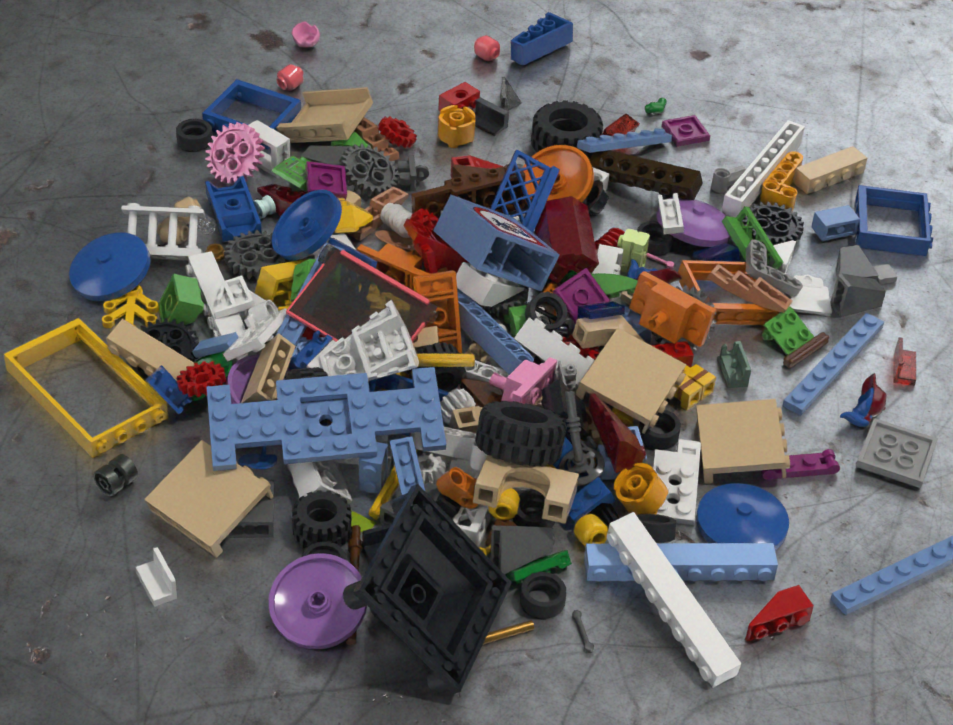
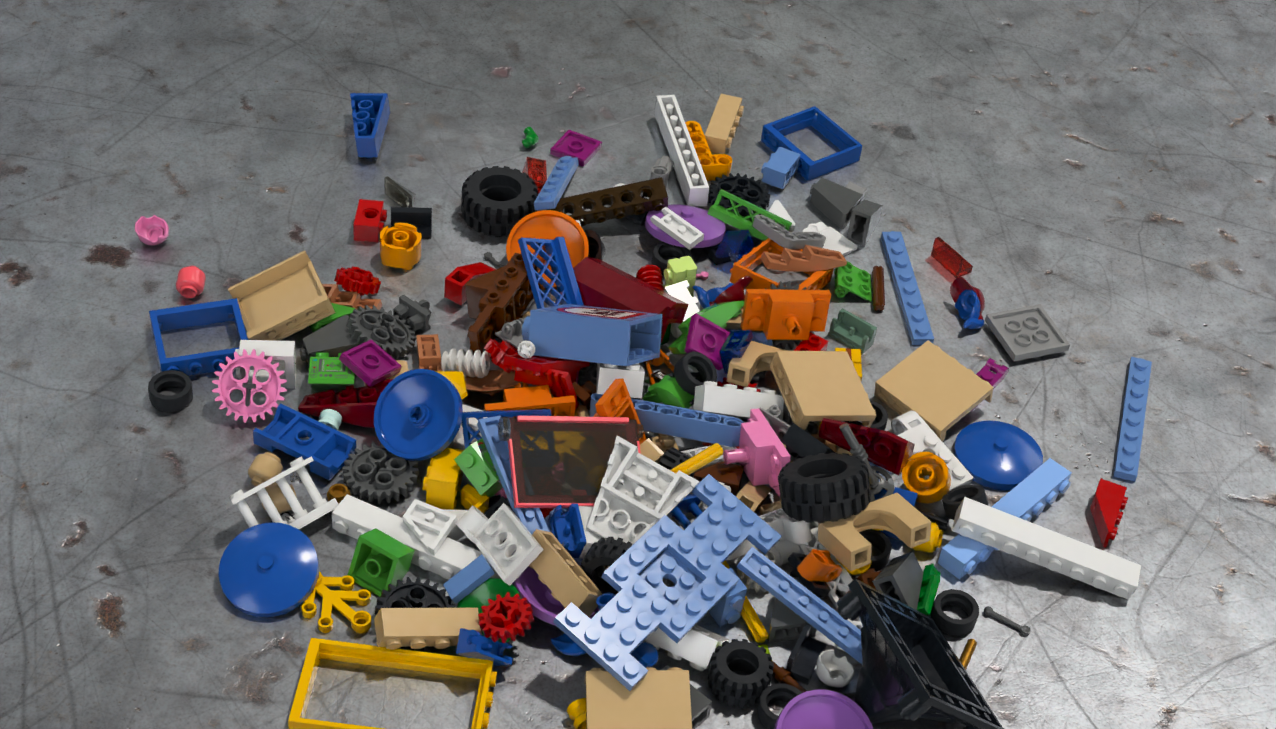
camera: 45 degrees left, 0 degrees up
coral head [474,35,500,62] -> none
none -> white axle [517,340,535,358]

